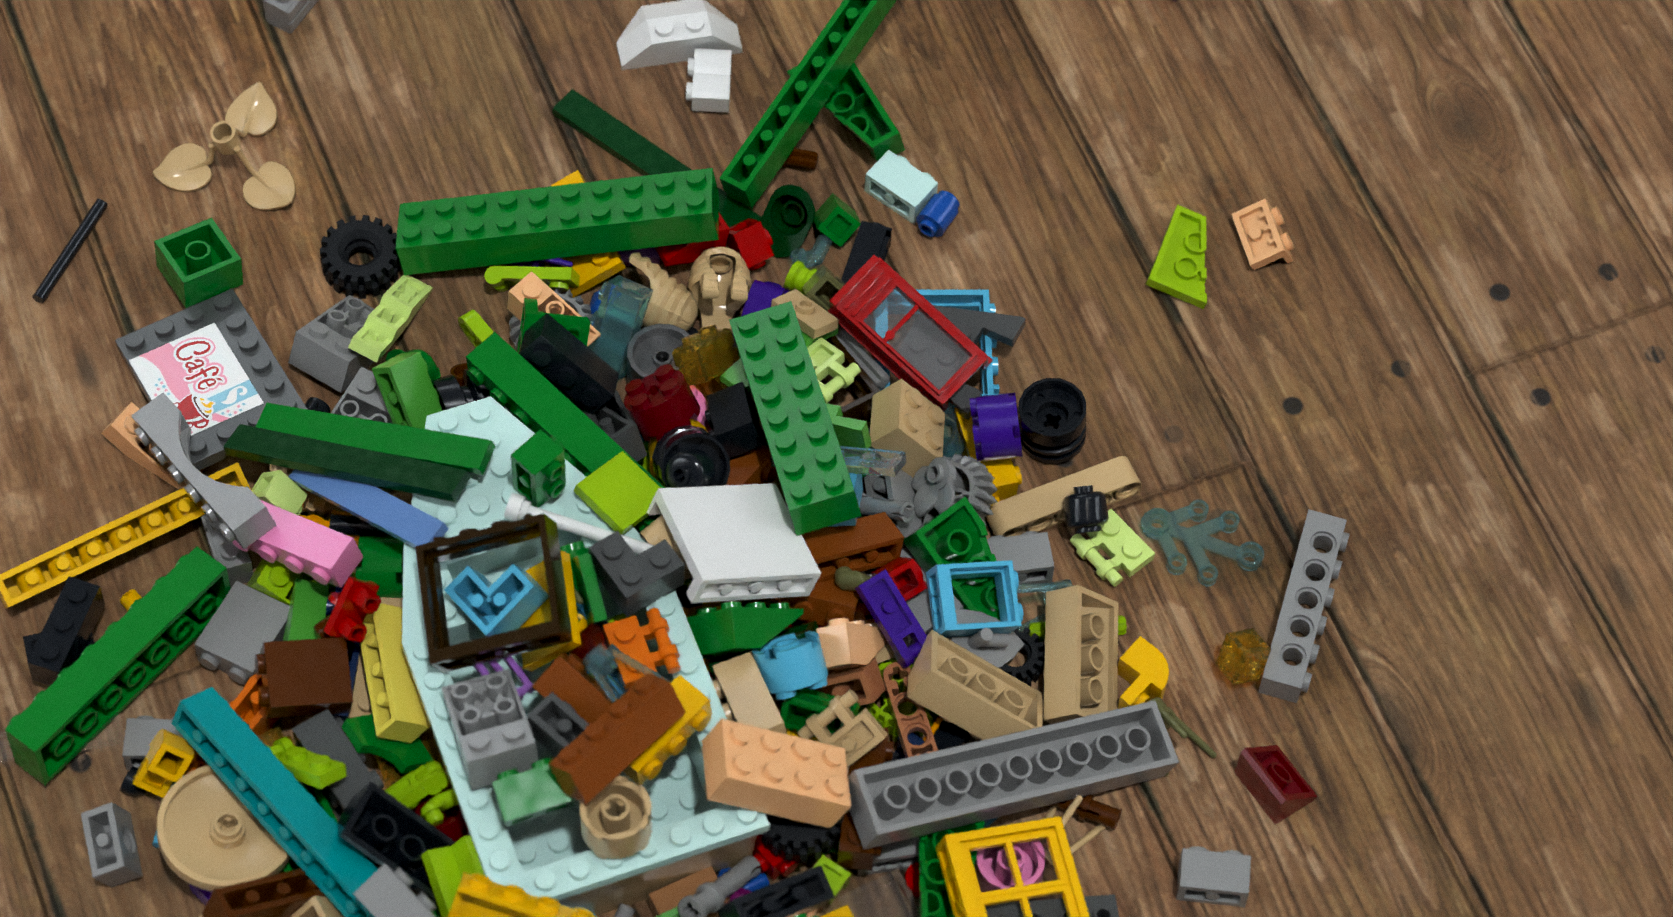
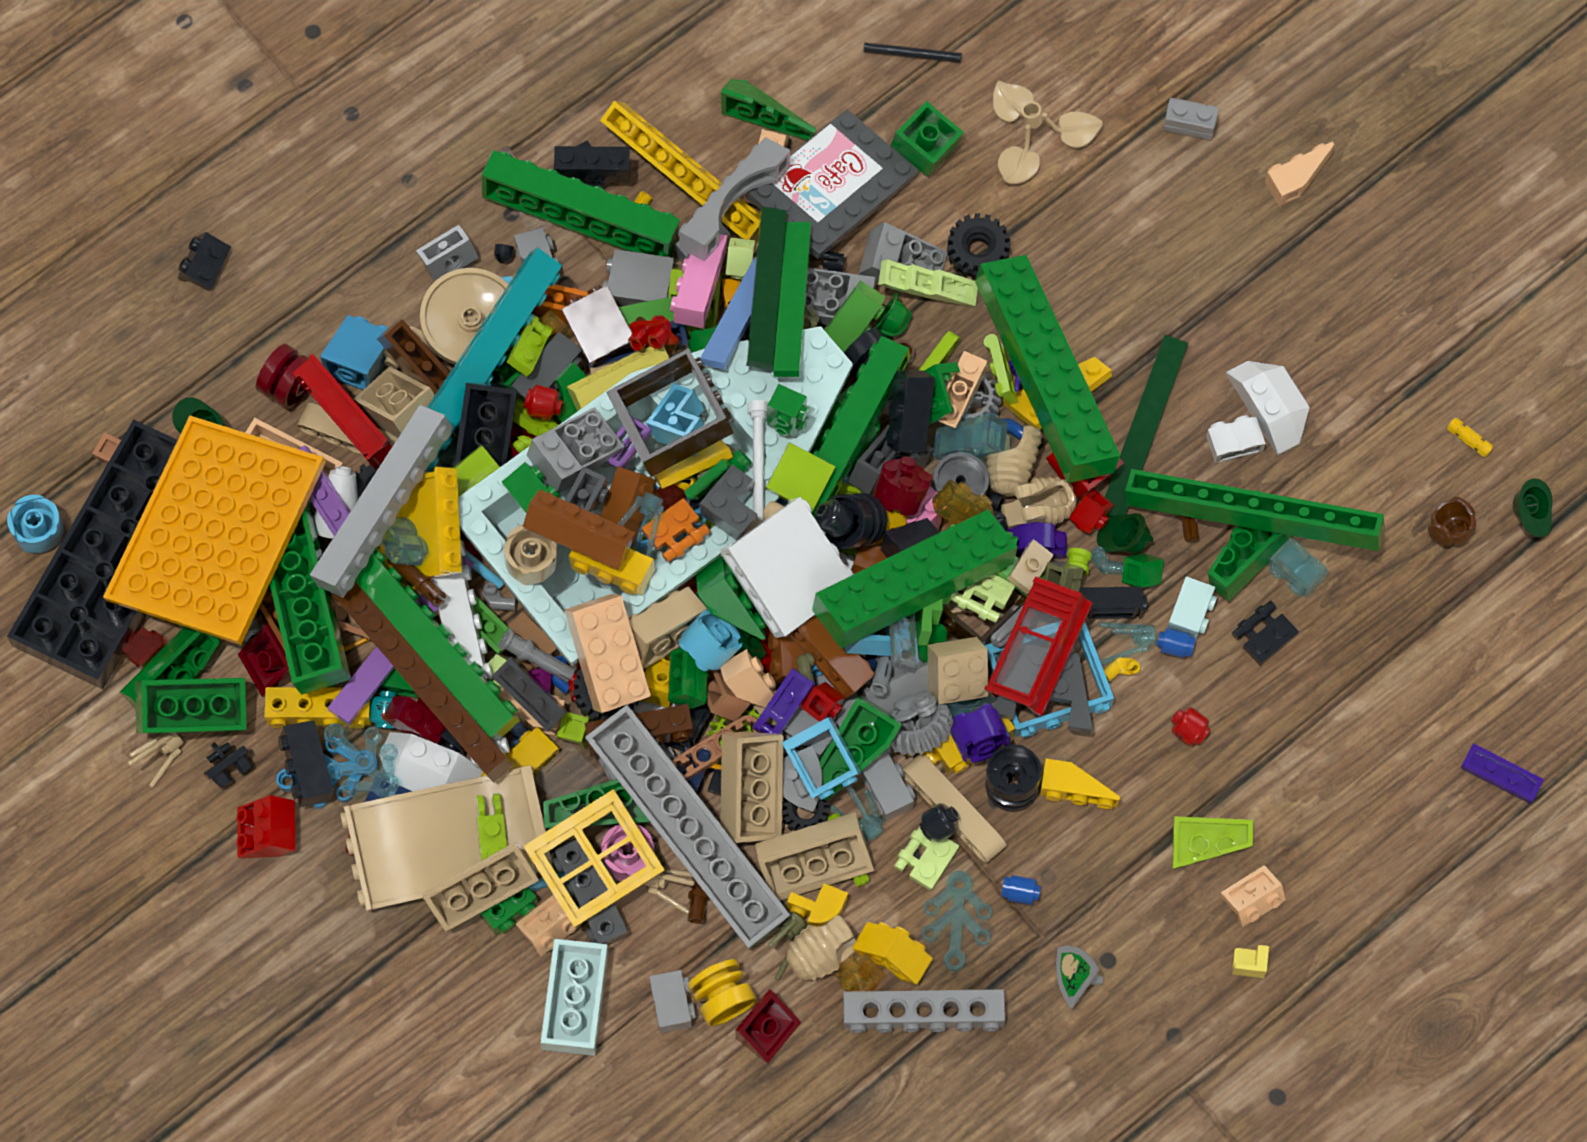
camera: 75 degrees right, 10 degrees up
yellow brick [133,728,195,798] -> none
tan plate [798,689,888,768] -> none
none -> red head [523,385,563,421]
none -> yellow wheel [687,959,757,1027]
none -> green wedge [721,78,816,141]
none -> tan hair [787,914,856,980]
none -> yellow brick [852,922,933,985]
none -> blue brick [1001,875,1041,905]
none -> yellow slope [1040,758,1120,809]
none -> shield [1056,946,1103,1009]
none -> clear light blue plant [1098,622,1156,665]
none -> yellow arm [1104,657,1141,682]
none -> red head [1170,707,1210,746]
none -> black plate [1231,601,1299,666]
none -> light yellow panel [1232,945,1269,978]
none -> clear light blue brick [1268,538,1329,598]

